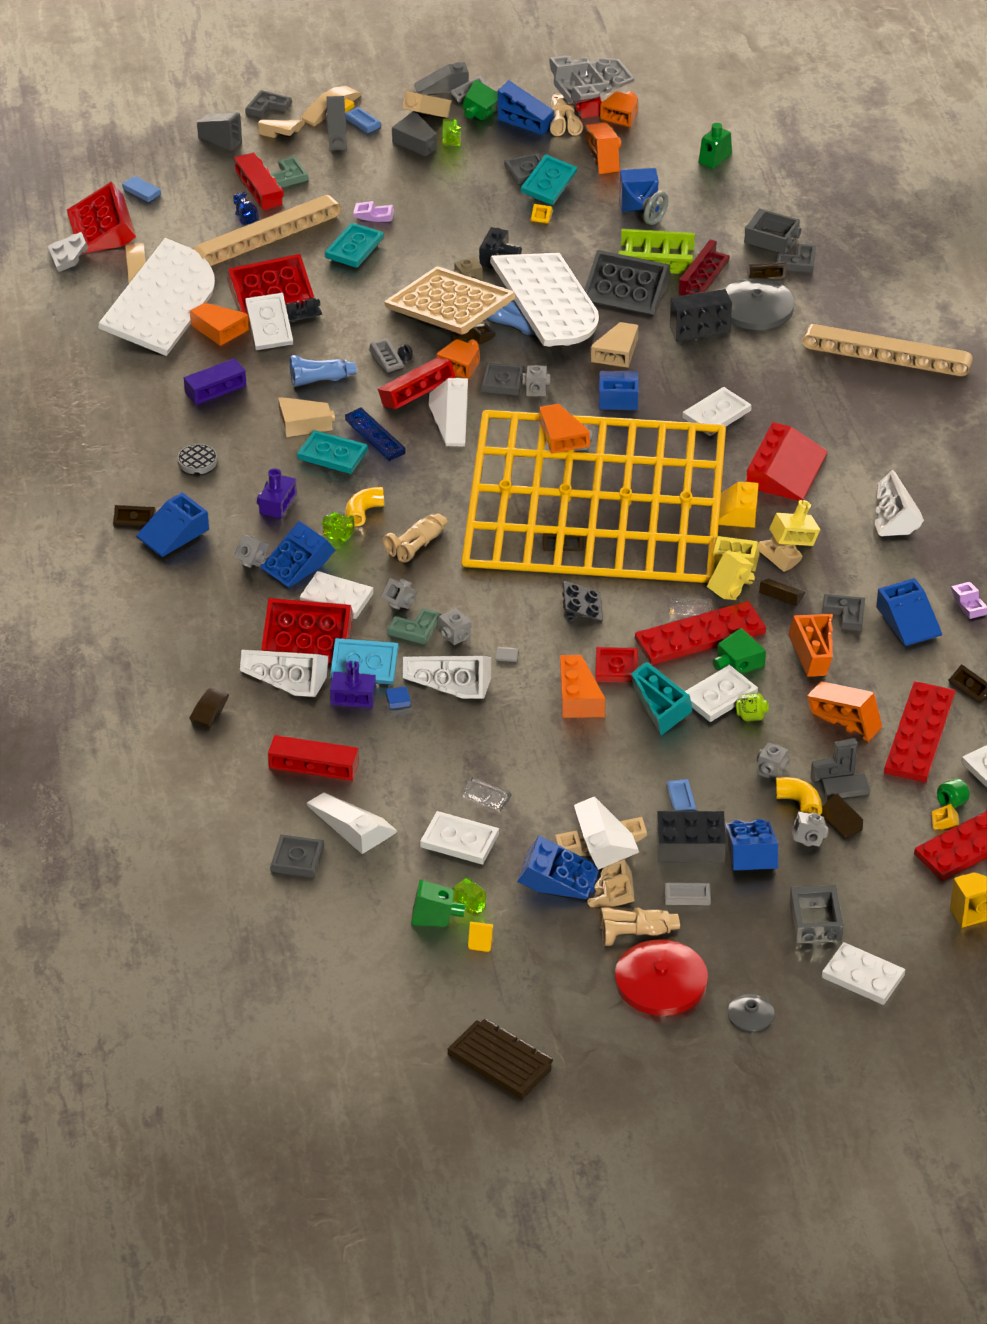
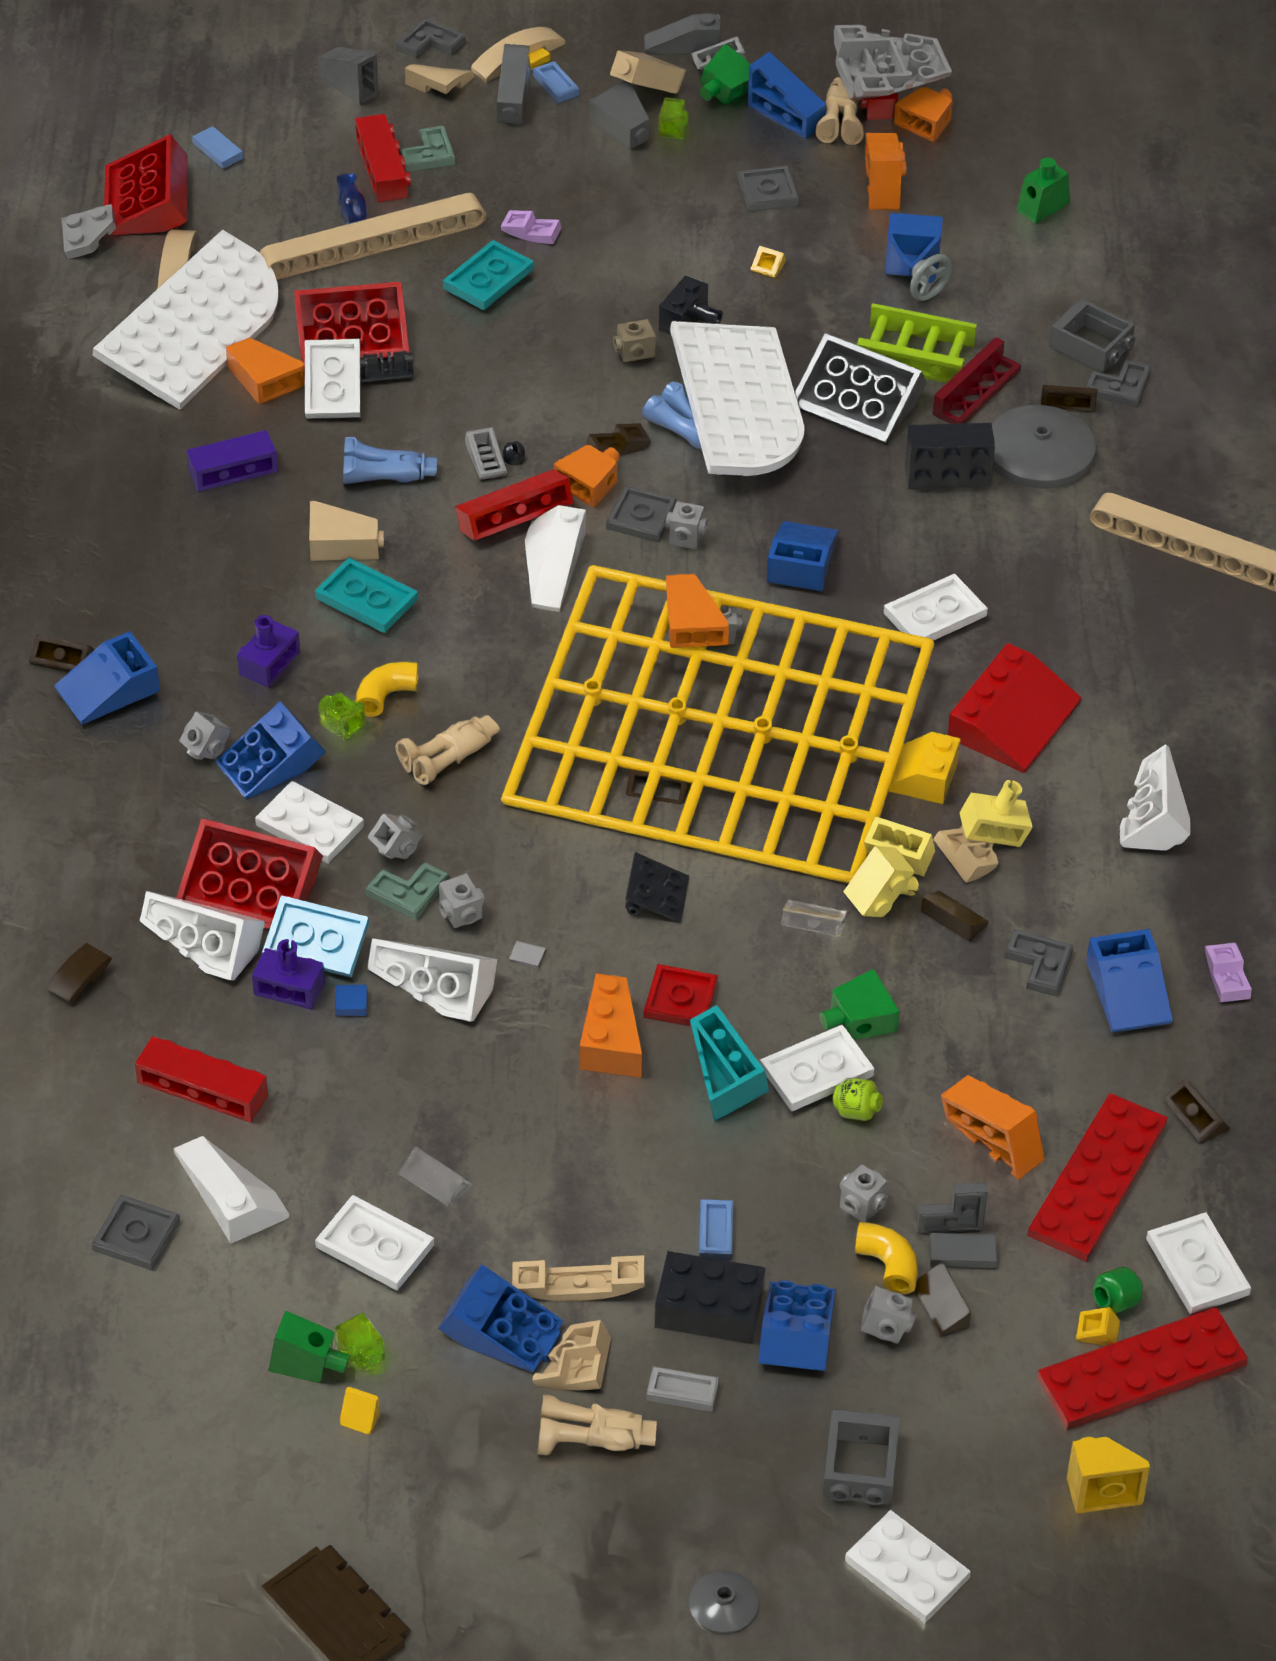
camera: 10 degrees right, 5 degrees up
tile [178,444,217,474] -> none
clear blue plate [345,407,406,461] -> none
tan plate [384,267,516,335] -> none
teal plate [521,154,578,206] -> none
white wedge [574,797,639,870] -> none
tan slope [591,322,638,368] -> none
red dish [615,940,708,1016] -> none
red plate [634,601,766,665] -> none
orange wedge [788,614,833,677] -> none

